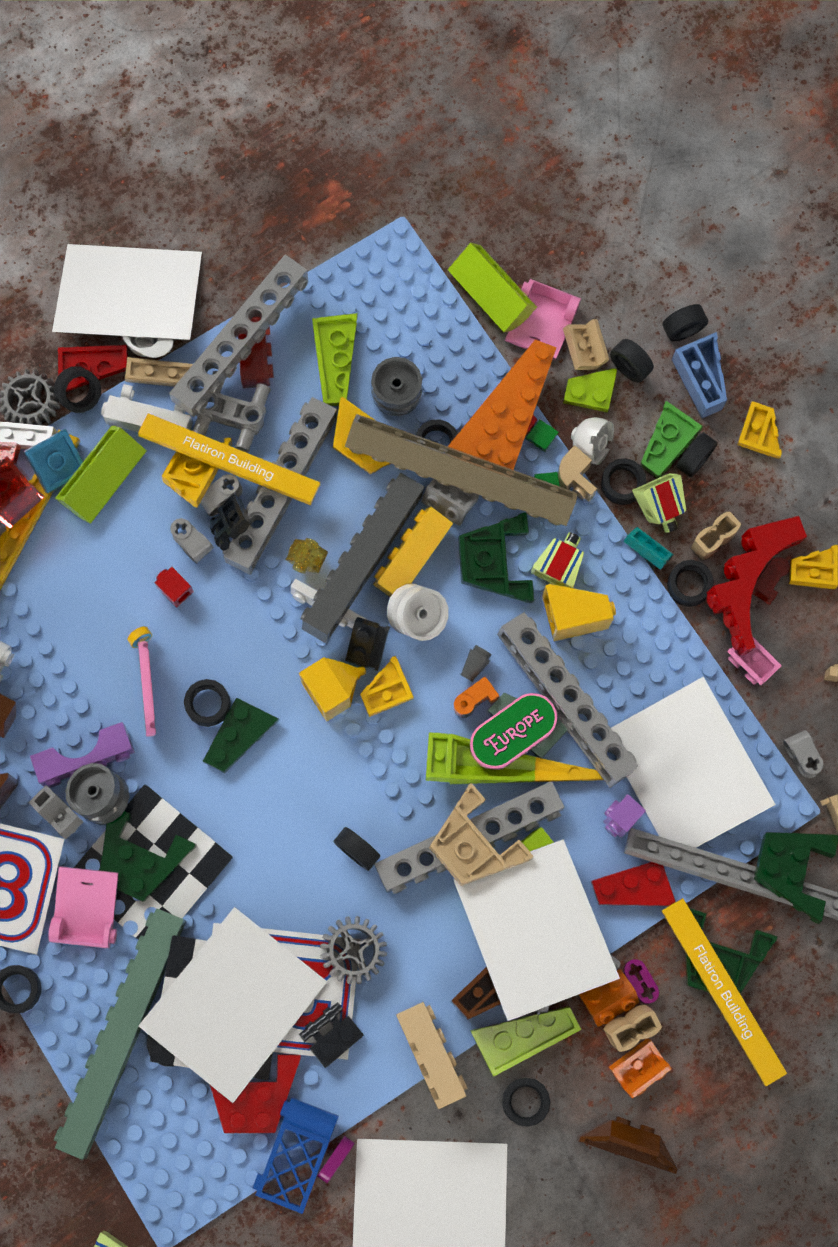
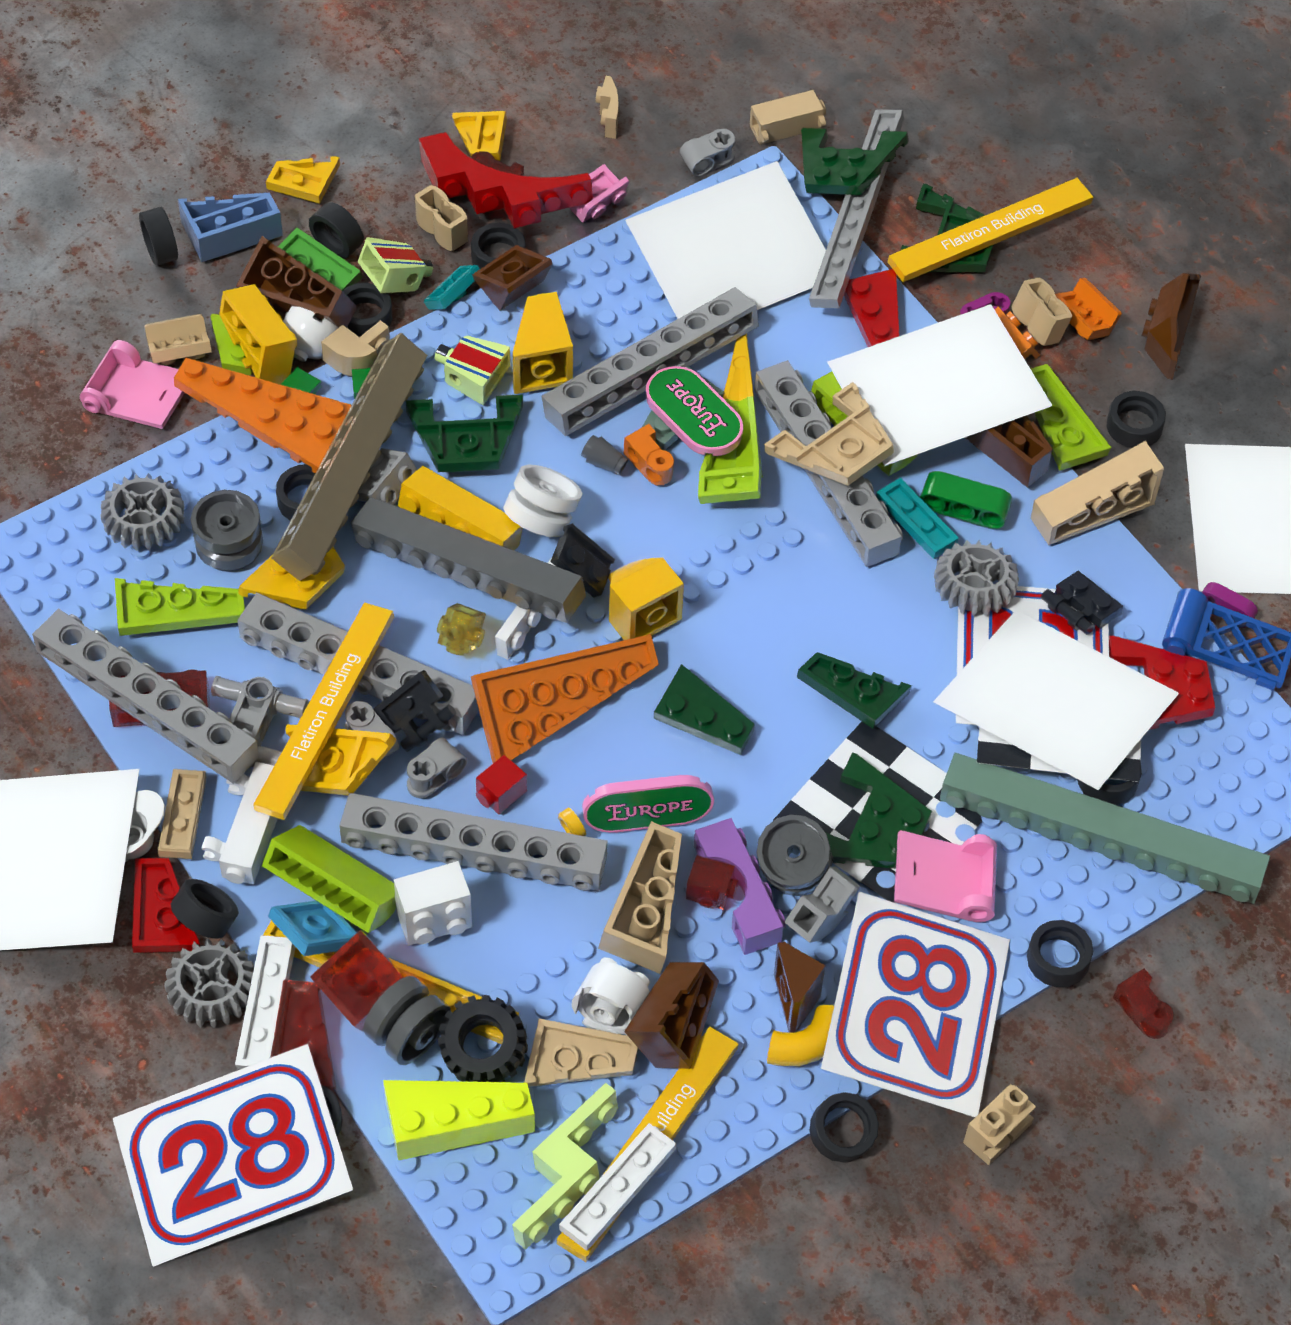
camera: 90 degrees left, 20 degrees down
black tyre [184,679,231,727] -> none
black tyre [333,827,380,871] -> none
yellow wing [360,656,414,717] -> none
lime brick [448,243,537,332] -> none
medium lavender brick [603,794,646,838] -> none
black tyre [610,339,654,383] -> none
none -> light grey gear [100,473,185,551]
none -> yellow wedge [219,284,297,384]
none -> reddish brown wedge [236,236,357,328]
none -> light grey brick [339,793,608,891]
none -> white brick [394,861,472,946]
none -> orange wing [471,634,659,763]
none -> reddish brown slope [472,245,553,311]
none -> tan wedge [598,821,682,974]
none -> clear red brick [686,855,739,910]
none -> dark green wing [797,652,912,729]
none -> teal plate [876,477,959,559]
none -> green beam [920,471,1013,529]

